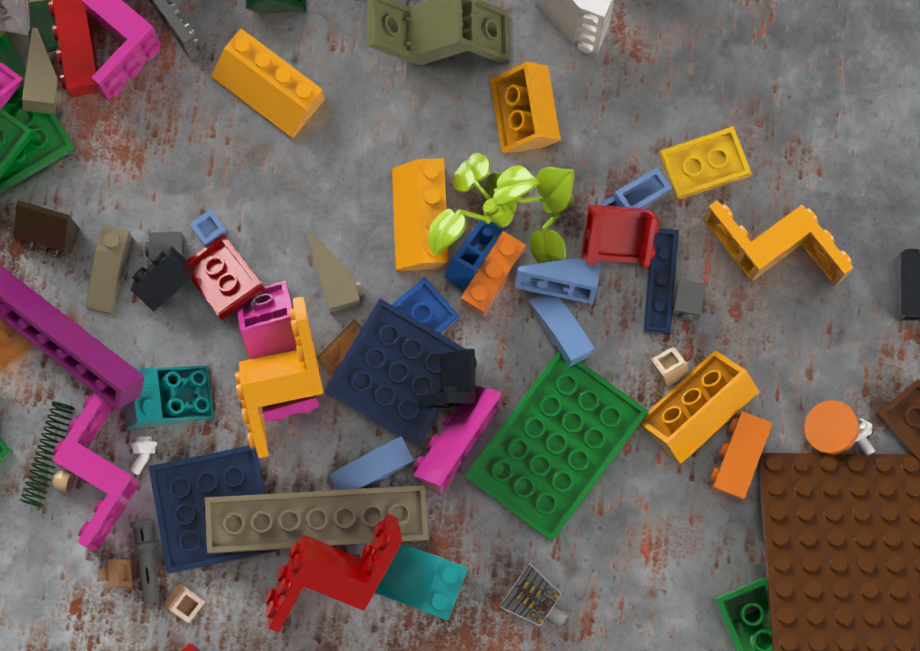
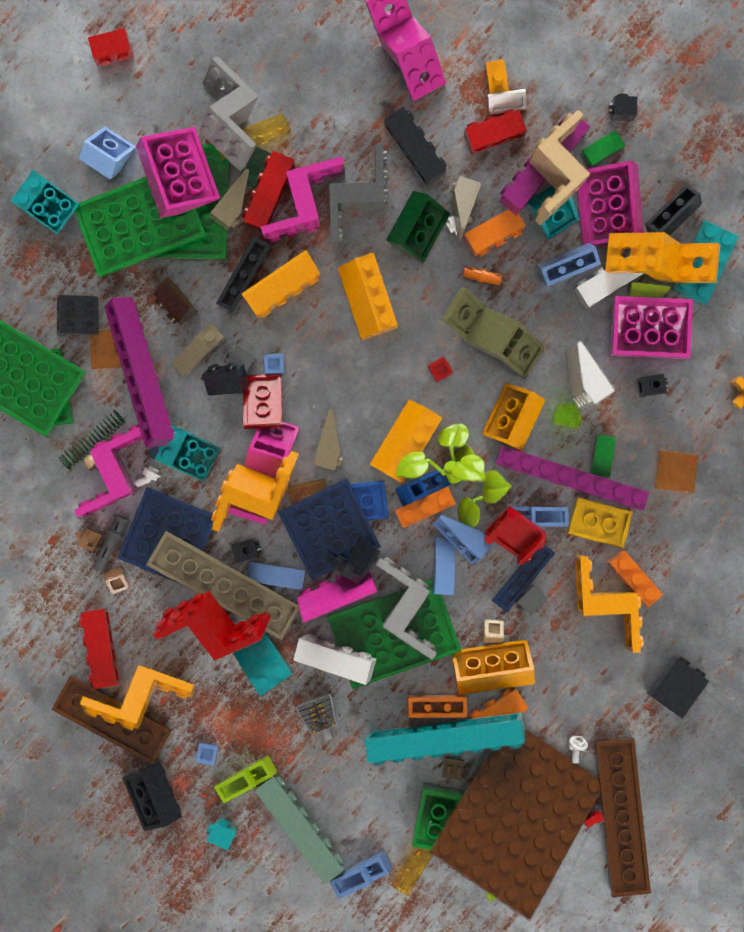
camera: 30 degrees right, 10 degrees up
orange tile [804,400,860,455] -> none
none -> black brick [216,236,272,316]
none -> black brick [231,538,262,563]
none -> light orange slope [242,250,321,318]
none -> white brick [294,634,376,685]
none -> teal brick [364,712,526,765]
none -> light grey bracket [376,557,437,660]
none -> orange brick [408,695,467,718]
none -> red tile [427,356,453,382]
none -> medium nougat tile [442,757,464,780]
none -> magenta brick [494,446,650,511]
none -> clear neon green brick [551,403,583,430]
none -> green slope [590,434,616,478]
none -> orange brick [606,550,663,607]
none -> clear orange tile [655,450,698,493]

